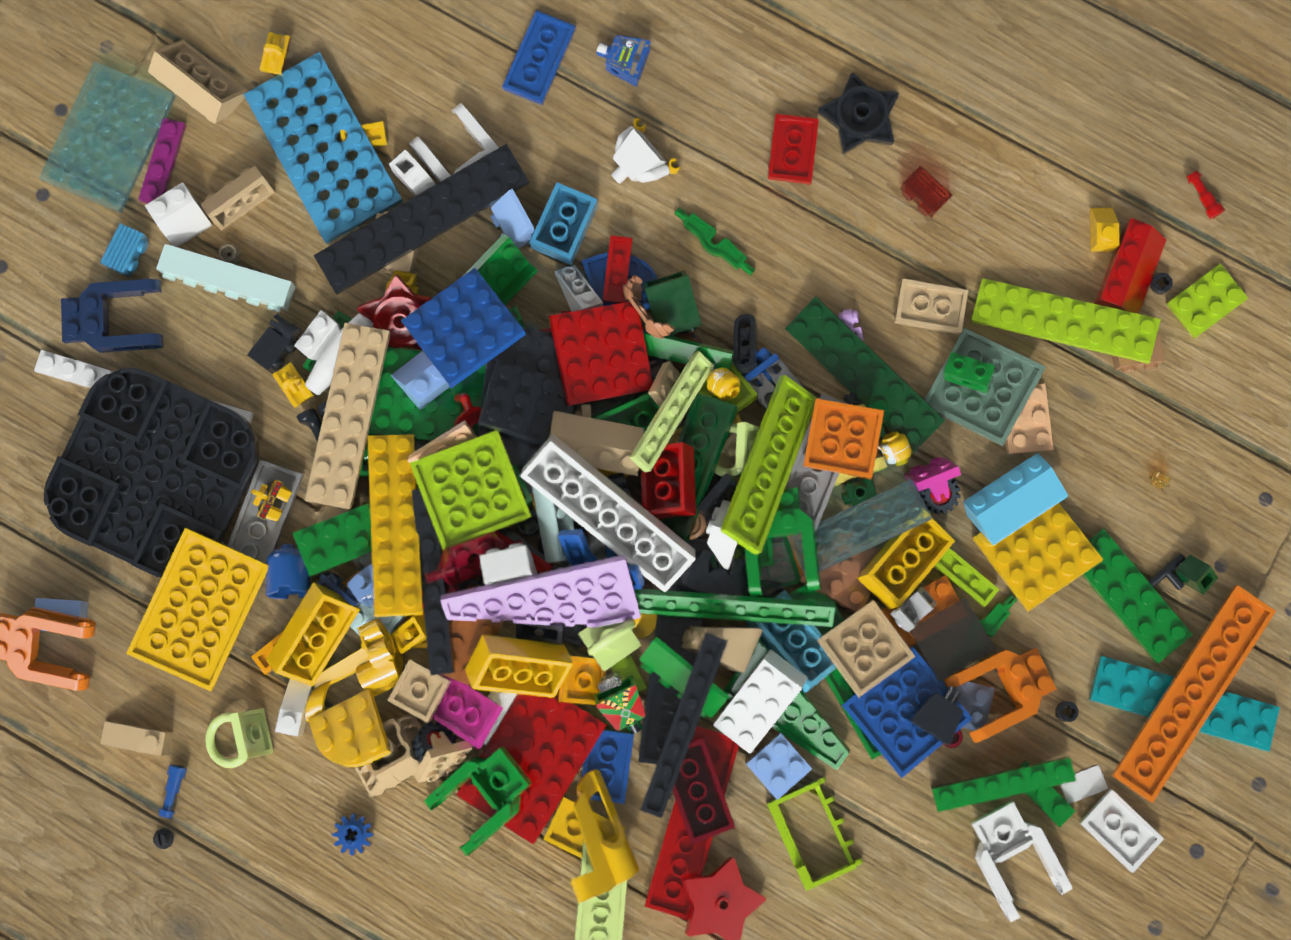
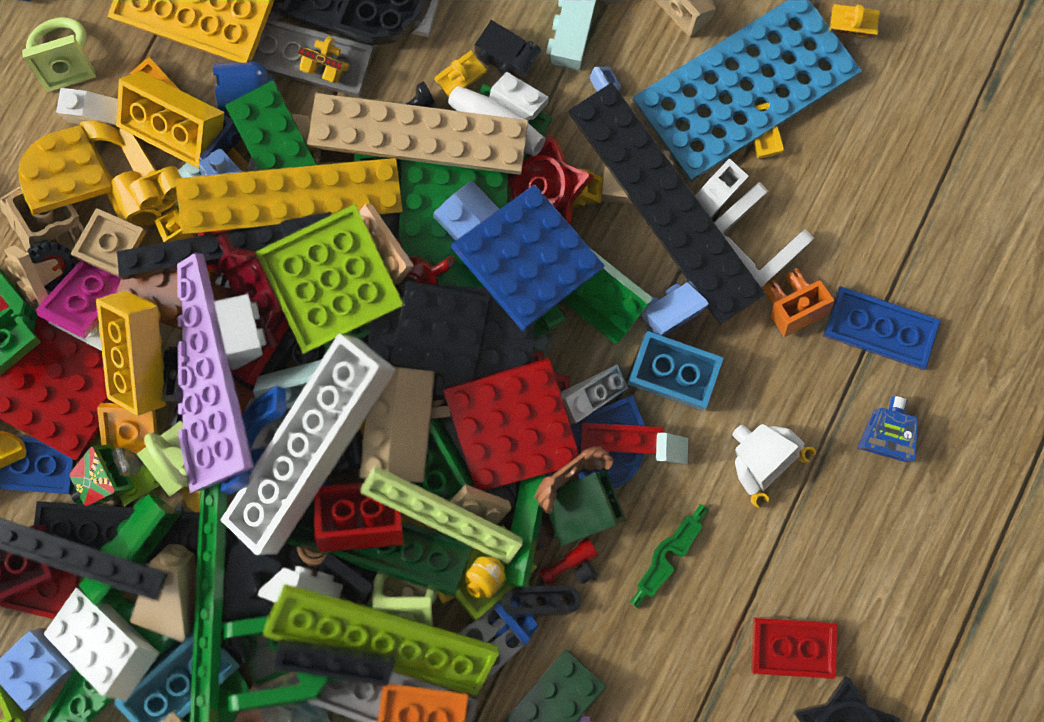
camera: 85 degrees right, 0 degrees up
none -> black plate [274,638,395,686]
none -> red piece [539,537,599,585]
none -> black piece [574,561,598,584]
none -> light blue slope [589,66,621,91]
none -> light aqua tile [656,433,688,465]
none -> orange brick [762,268,835,338]

